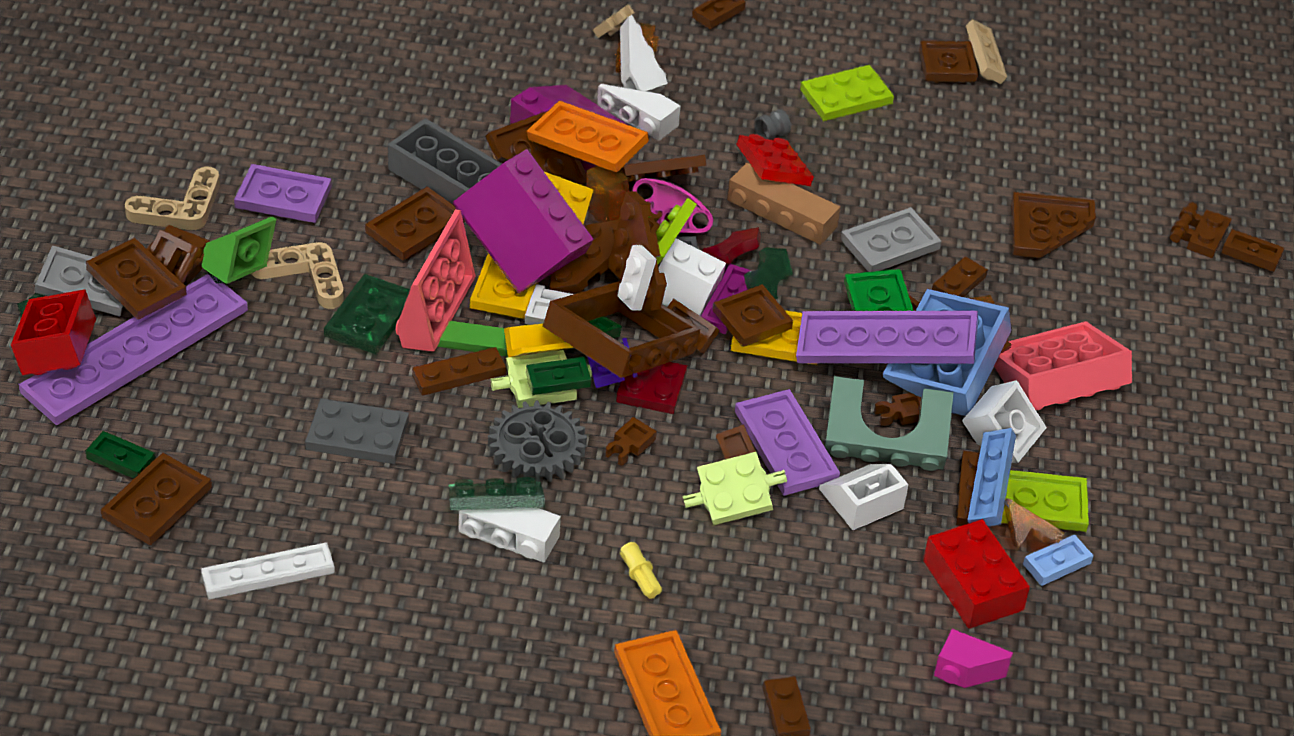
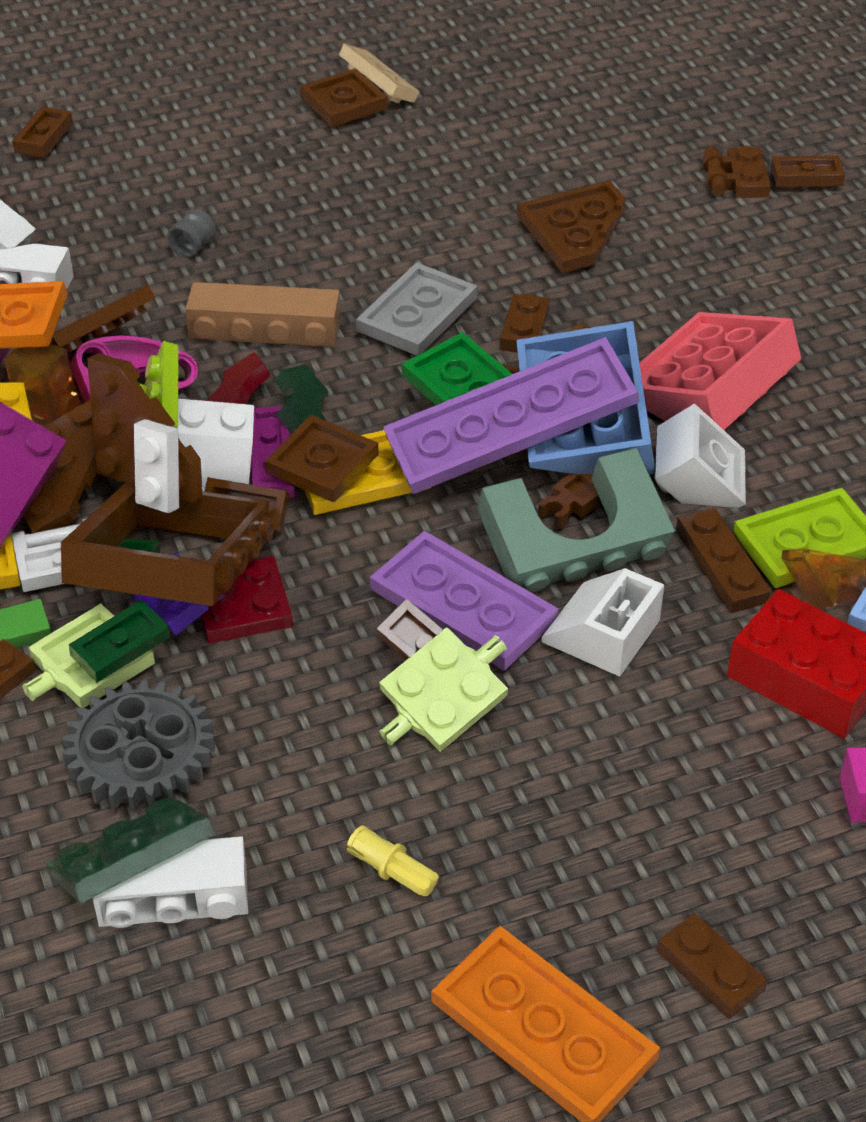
camera: 25 degrees left, 0 degrees up
yellow panel [504,324,574,357] -> none
reddish brown plate [605,417,657,466] -> none
red plate [736,134,814,186] -> none
lime plate [800,65,894,121] -> none
medium blue plate [967,428,1016,526] -> none

